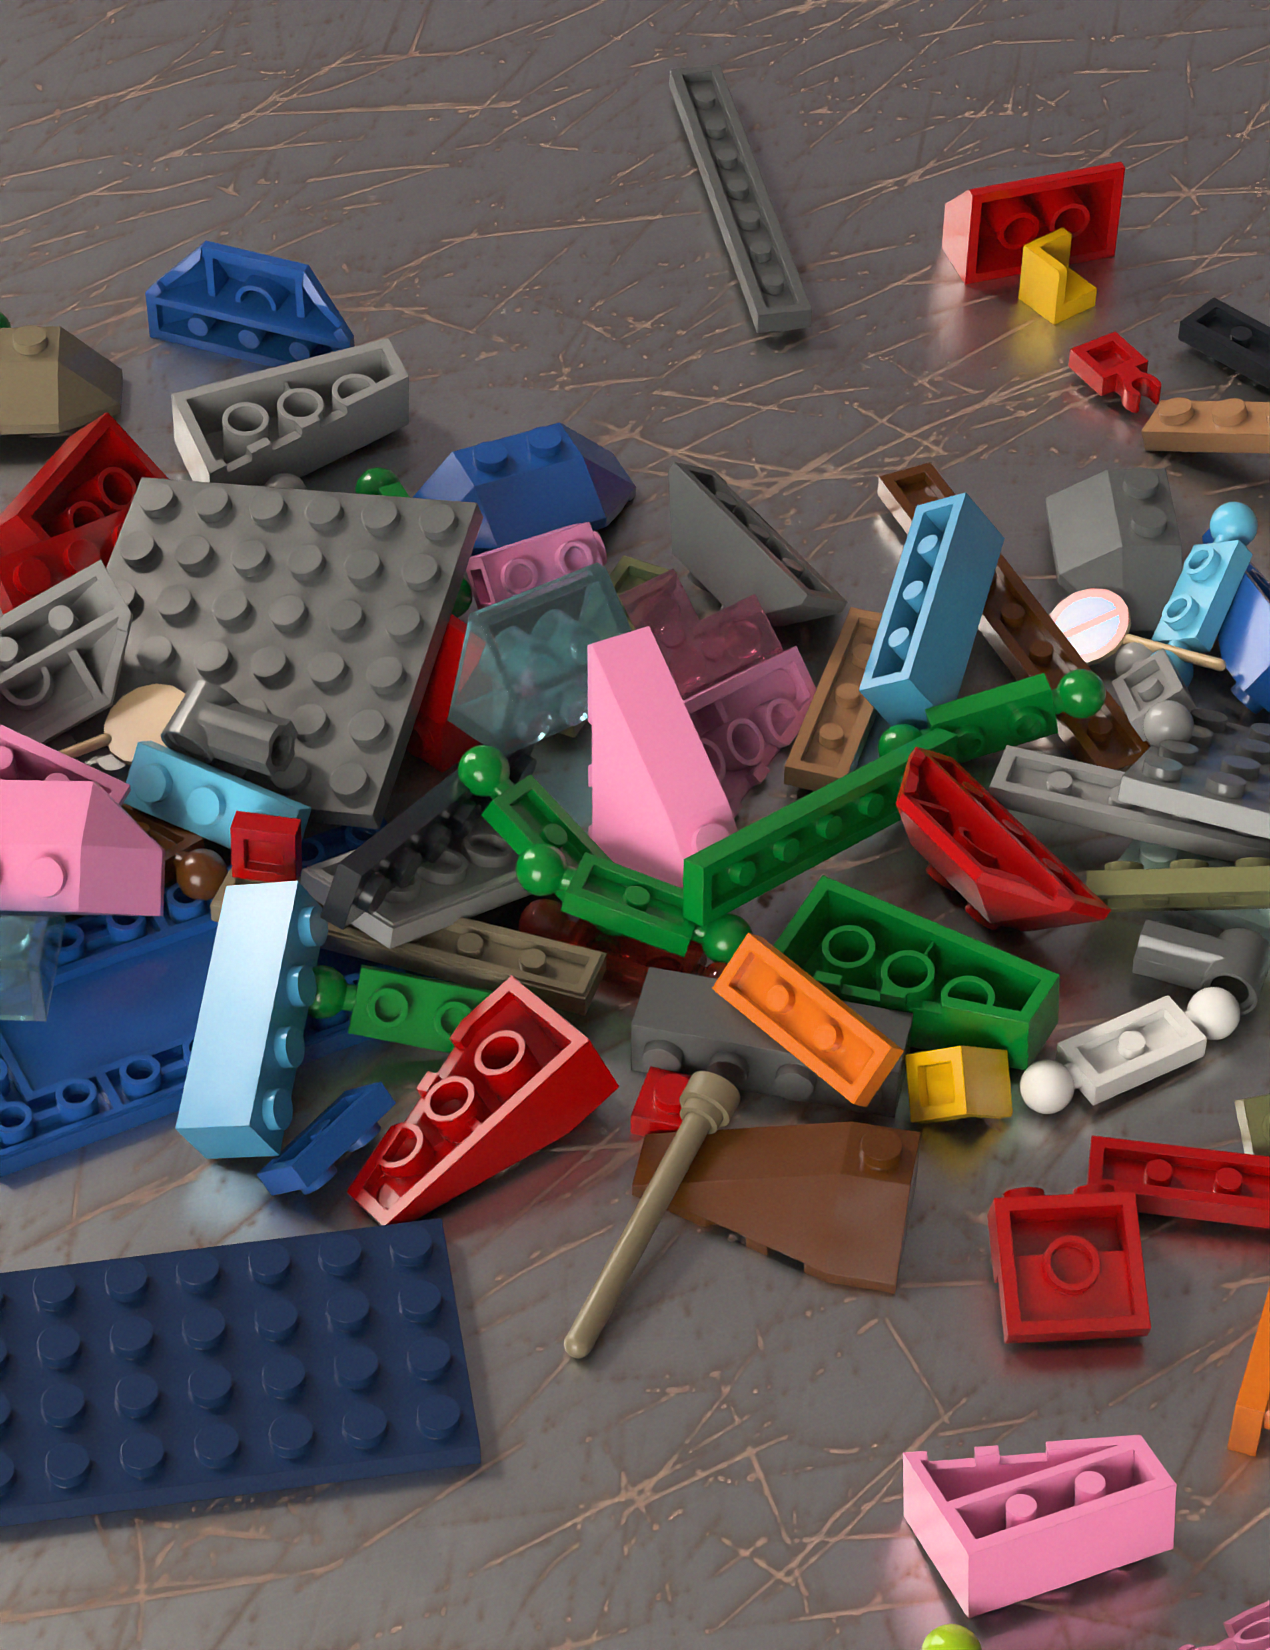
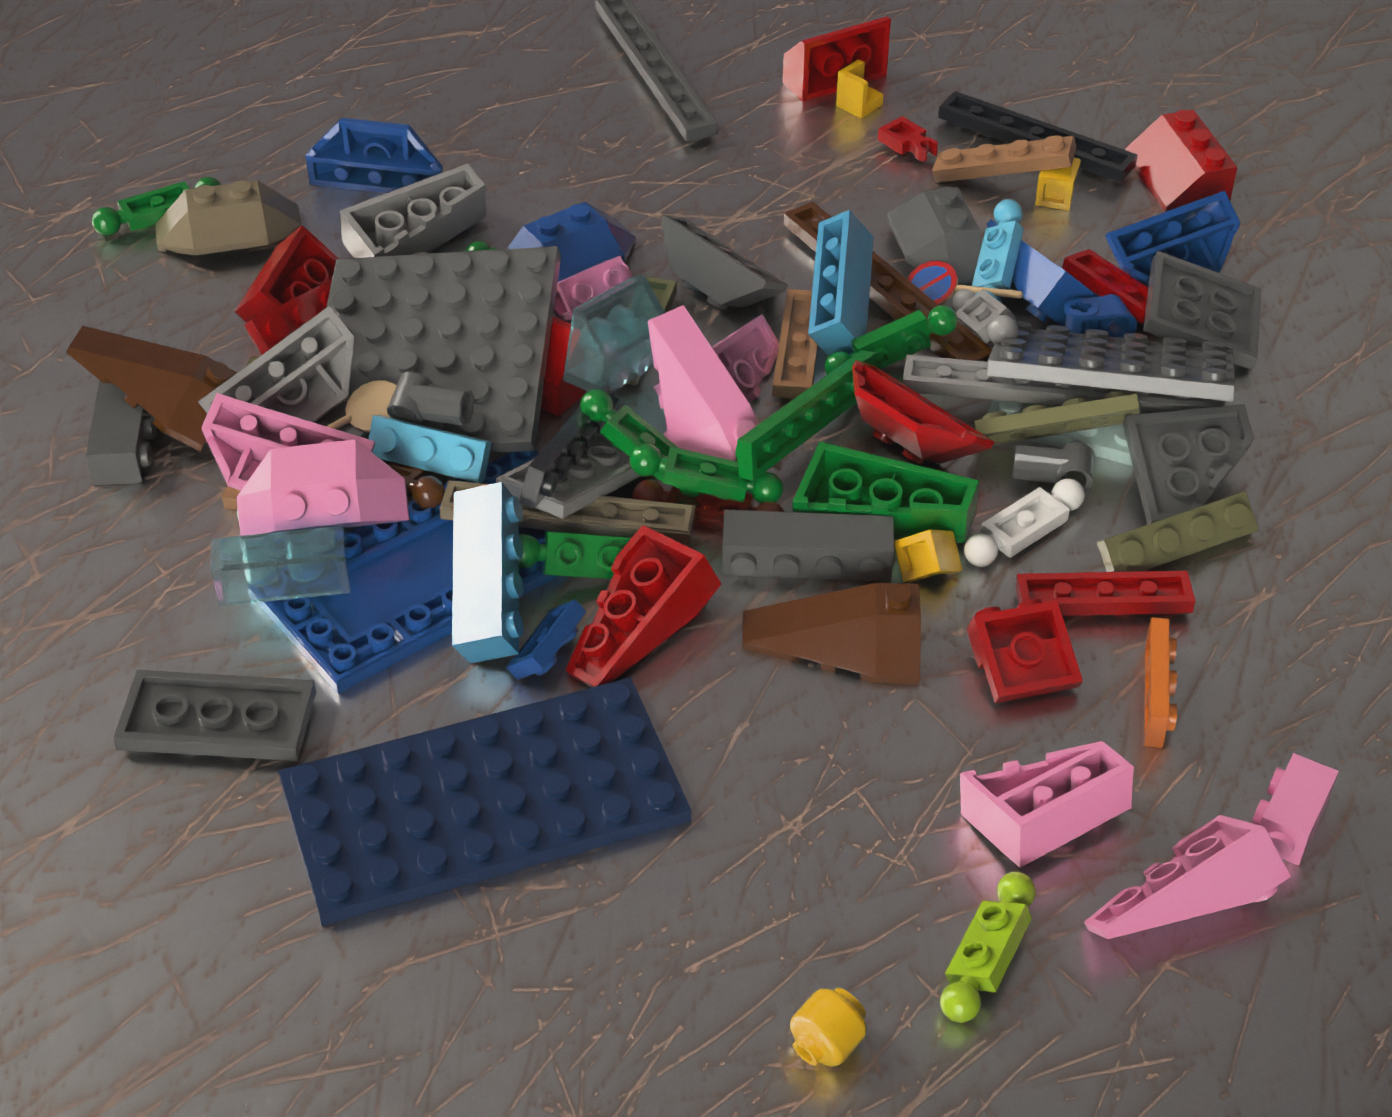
camera: 10 degrees left, 0 degrees up
red plate [230,811,302,883] -> none
dark tan piece [564,1071,741,1358] -> none
clear pink plate [619,568,783,700] -> none
red plate [630,1066,691,1136] -> none
orange plate [712,933,904,1107] -> none

